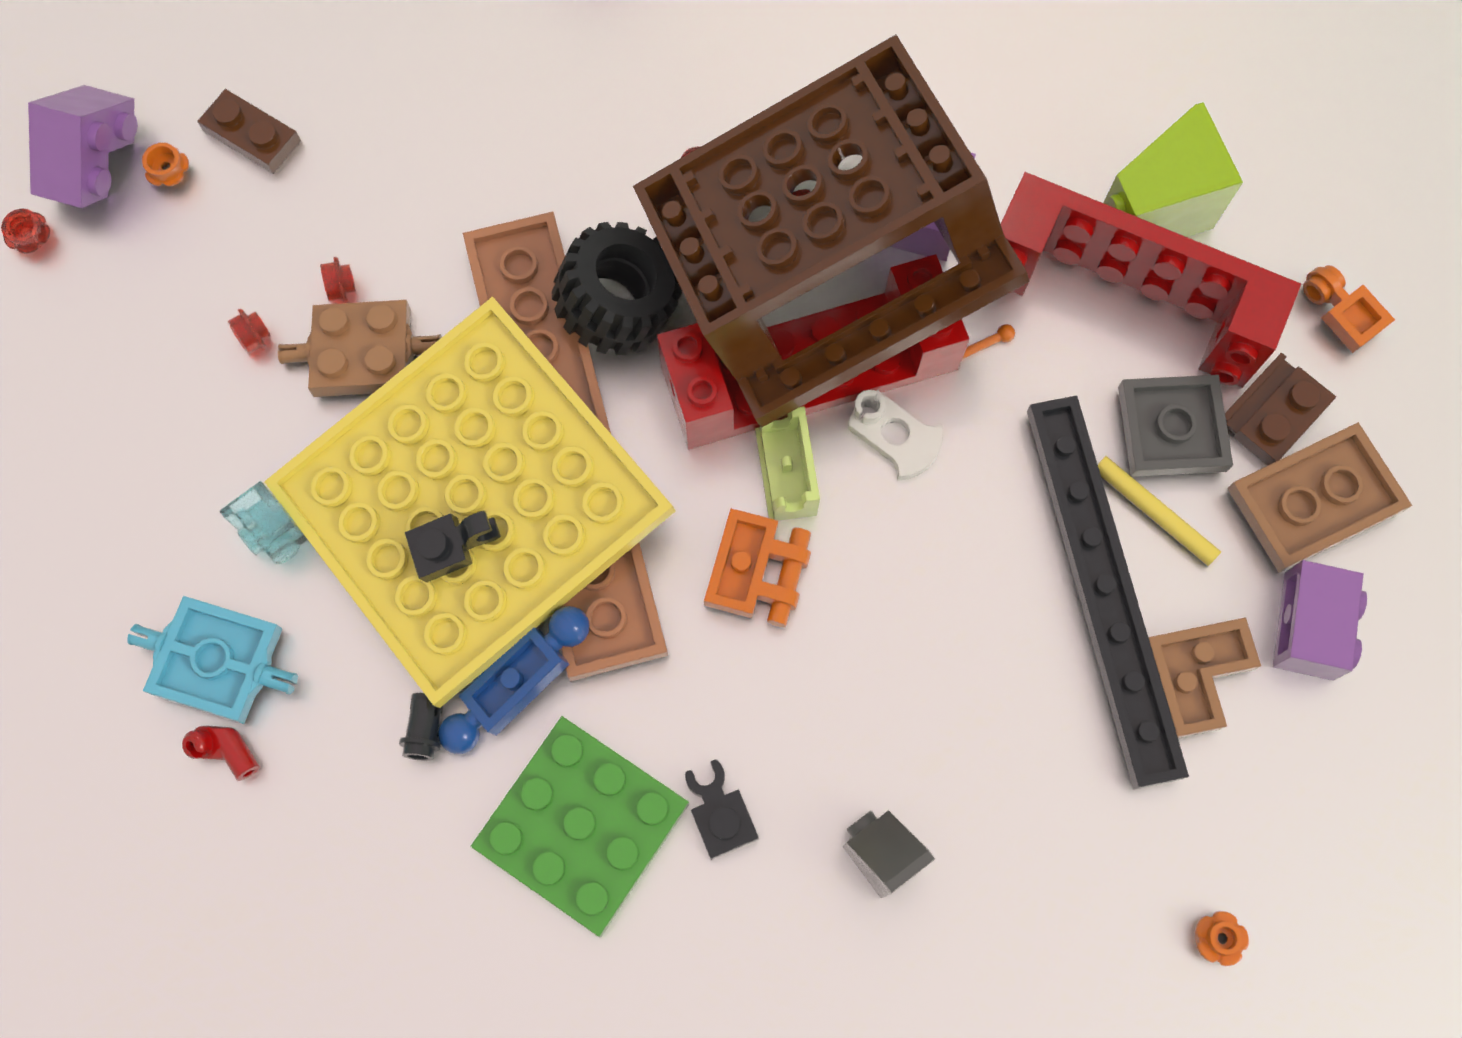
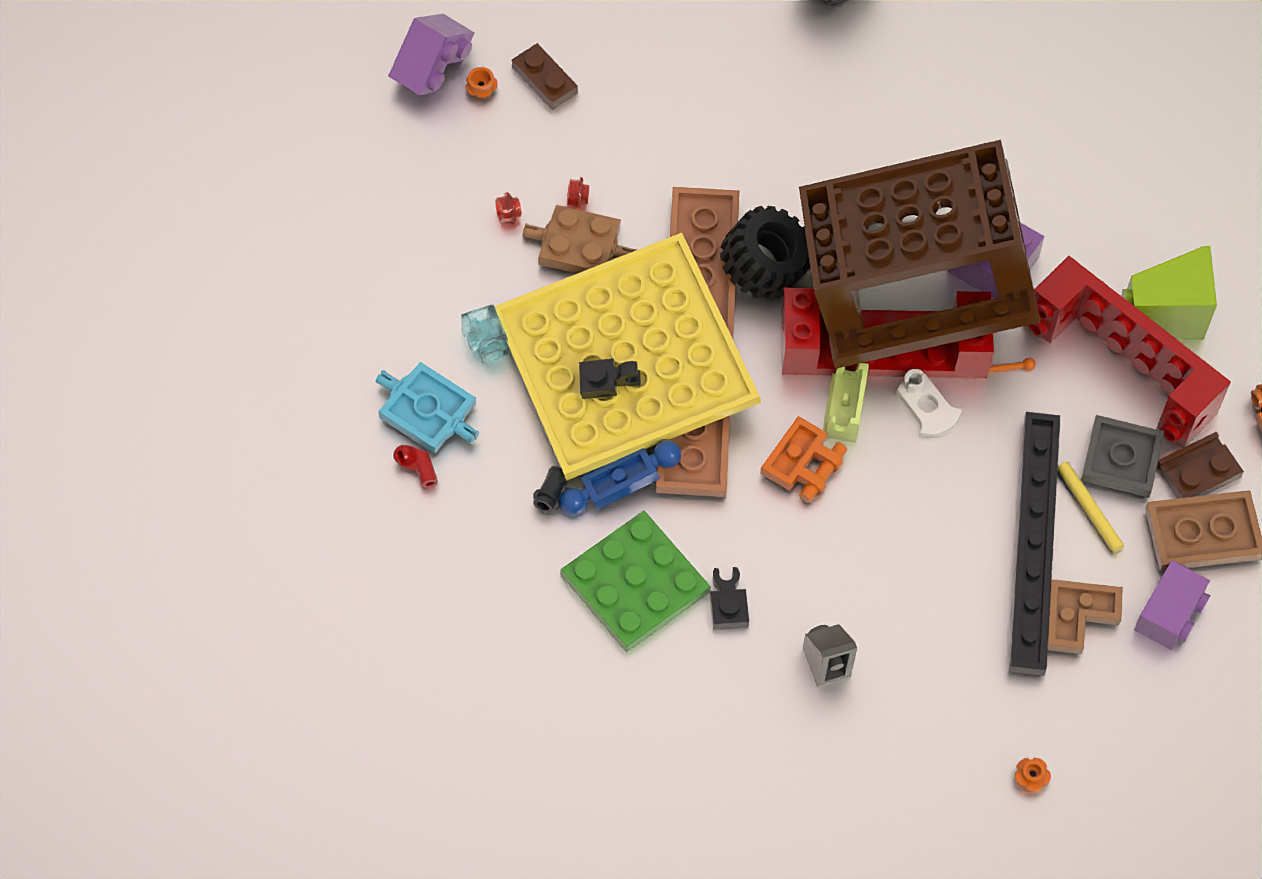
camera: 15 degrees right, 10 degrees down
clear red plate [1,209,51,254] -> none

